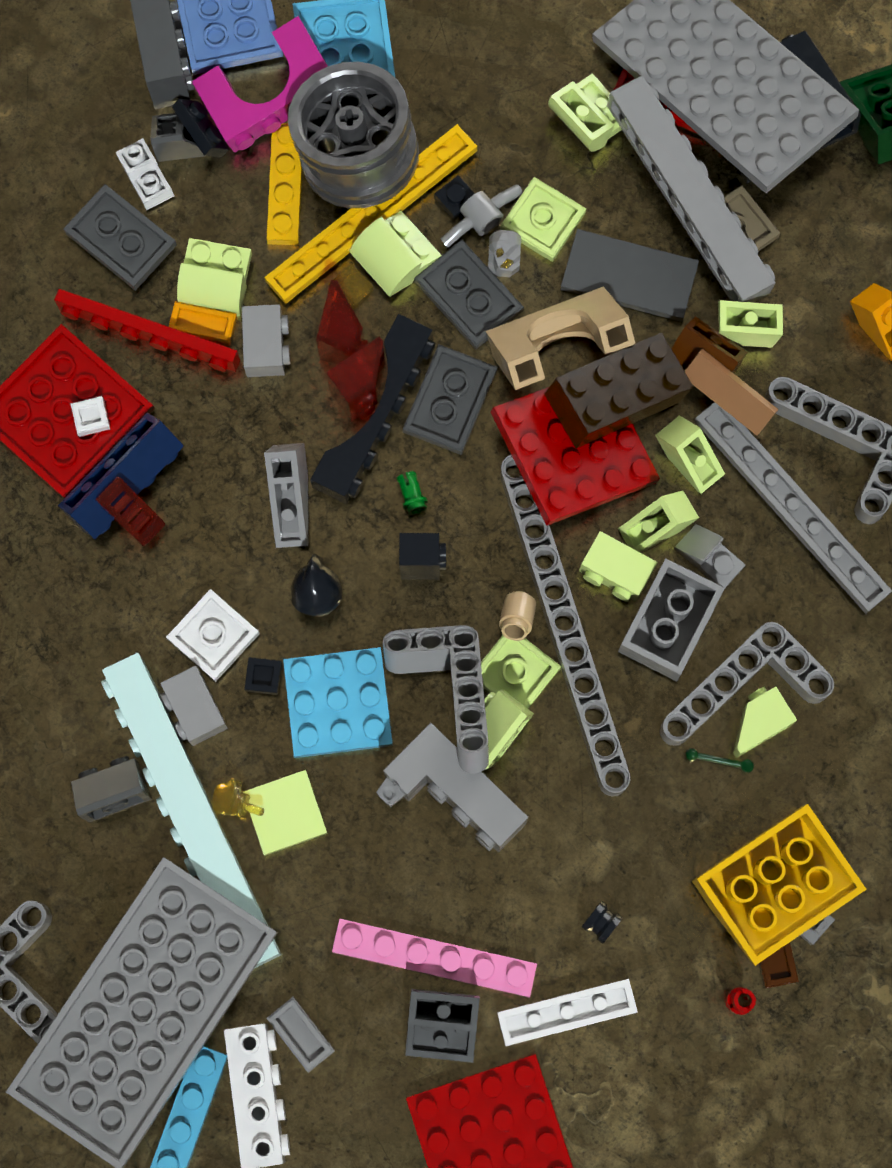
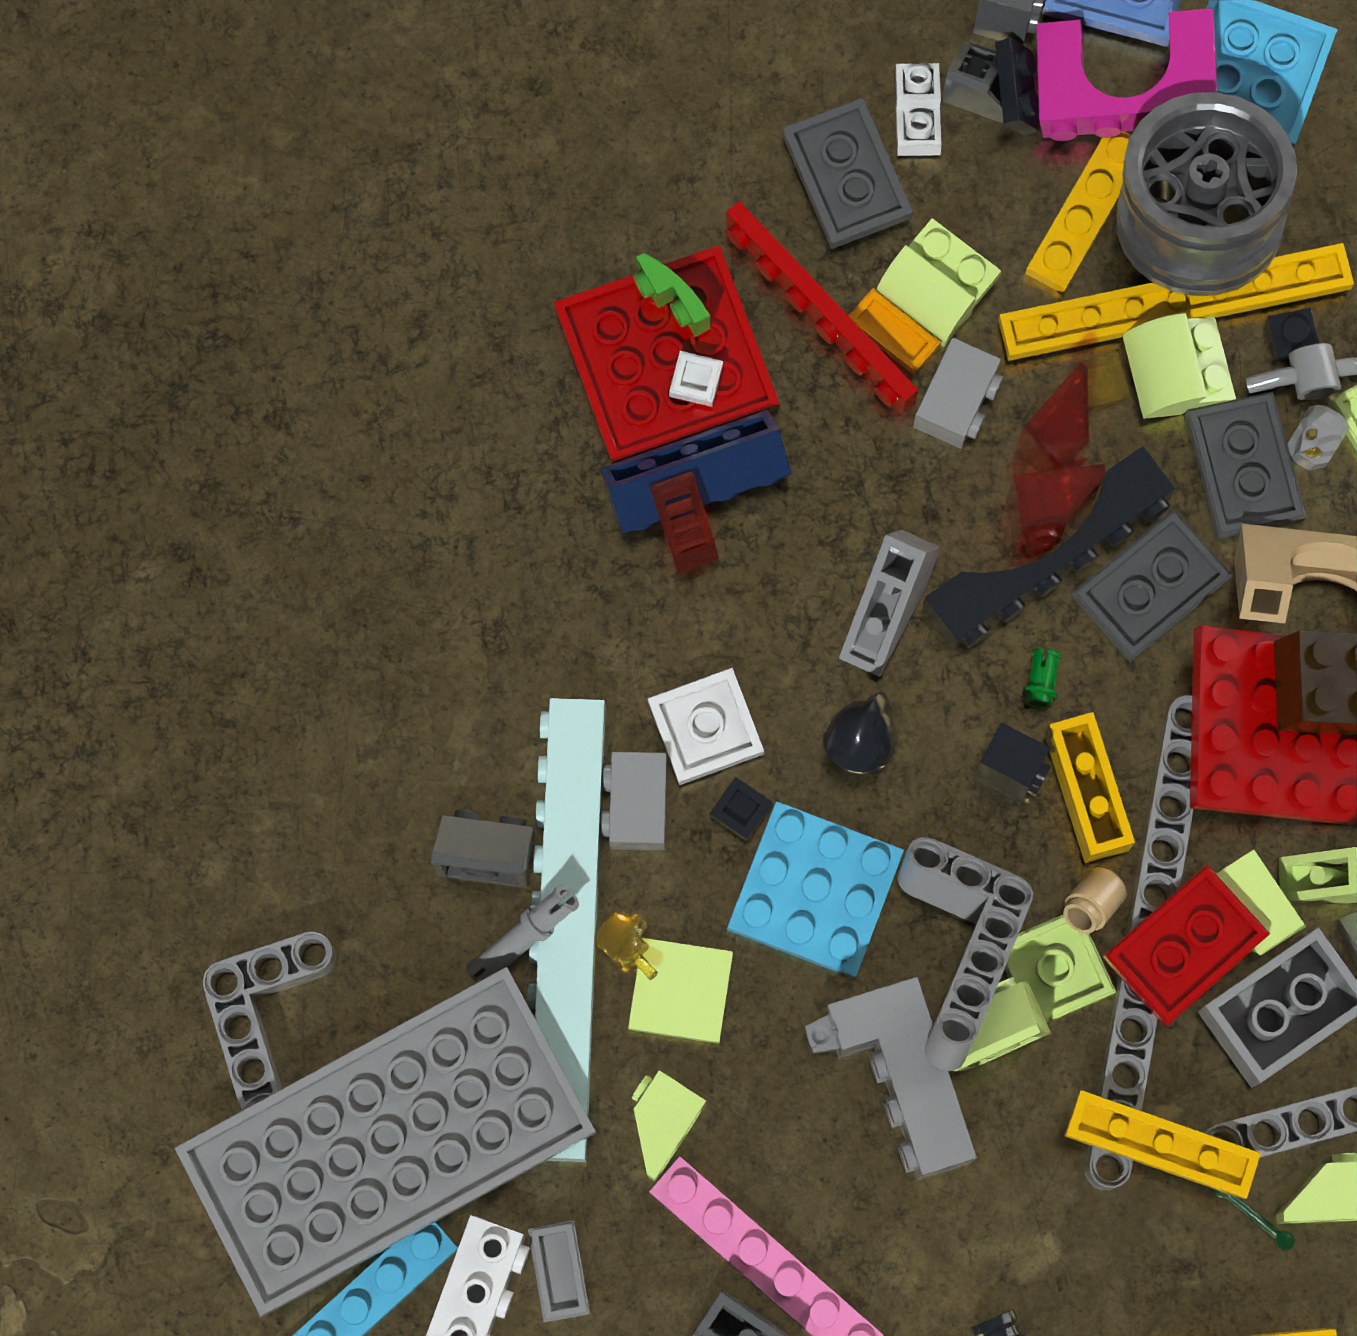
camera: 30 degrees right, 0 degrees up
none -> light grey pin [467,885,579,983]
none -> yellowish green slope [632,1070,706,1182]
none -> bright green slope [633,253,710,337]
none -> yellow brick [1044,712,1135,864]
none -> yellow plate [1064,1090,1261,1199]
none -> red tile [1103,865,1270,1027]

